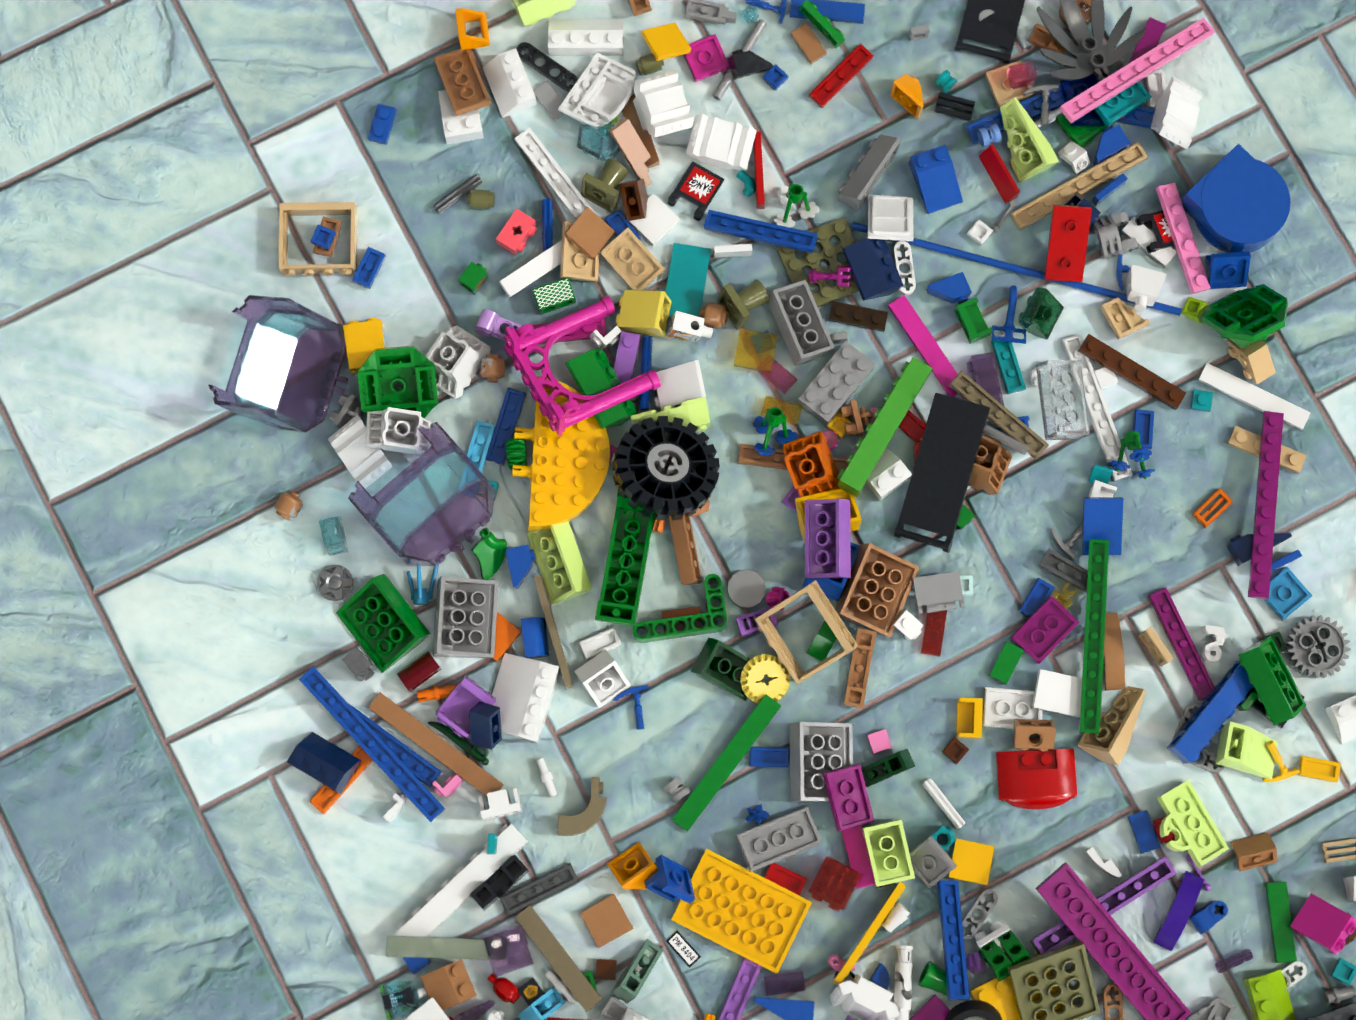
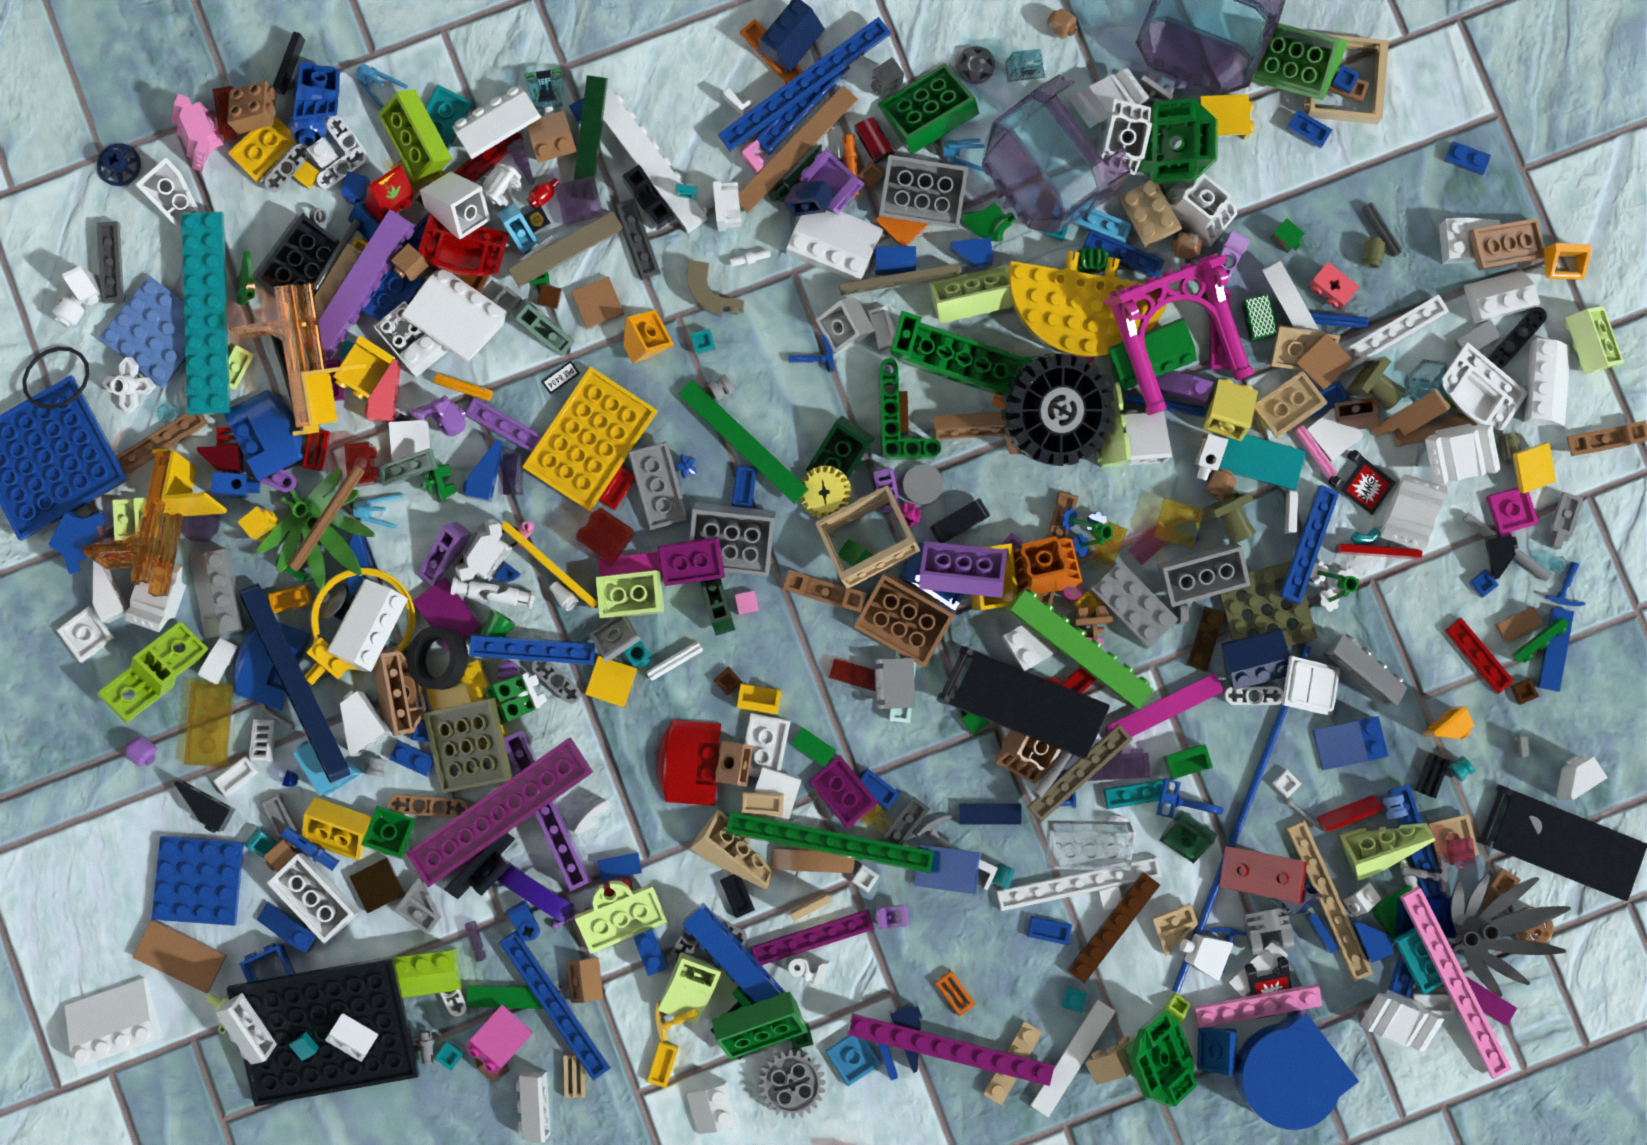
camera: 95 degrees right, 5 degrees up
white bracket [590,326,622,350] -> none
blue bracket [644,855,695,904] -> none
magenta hinge [809,266,851,287] -> none
white bracket [892,610,923,640] -> none
blue slope [926,272,972,304] -> none
plant [1108,431,1155,479] -> none
none -> black bracket [444,833,515,899]
none -> blue tile [499,930,611,1081]
none -> blue brick [633,927,669,976]
none -> teal plate [691,329,716,355]
none -> black tile [720,874,755,918]
none -> tan tile [741,791,784,816]
none -> white tile [851,864,880,893]
none -> medium nougat tile [858,161,886,190]
none -> medium lavender bracket [875,905,910,930]
none -> black beam [929,498,991,543]
none -> dark blue tile [959,804,1022,825]
none -> tan plate [1118,180,1182,248]
none -> bright green slope [1248,20,1348,100]
none -> bright pink axle [1294,425,1337,479]
none -> reddish brown tile [1510,678,1539,705]

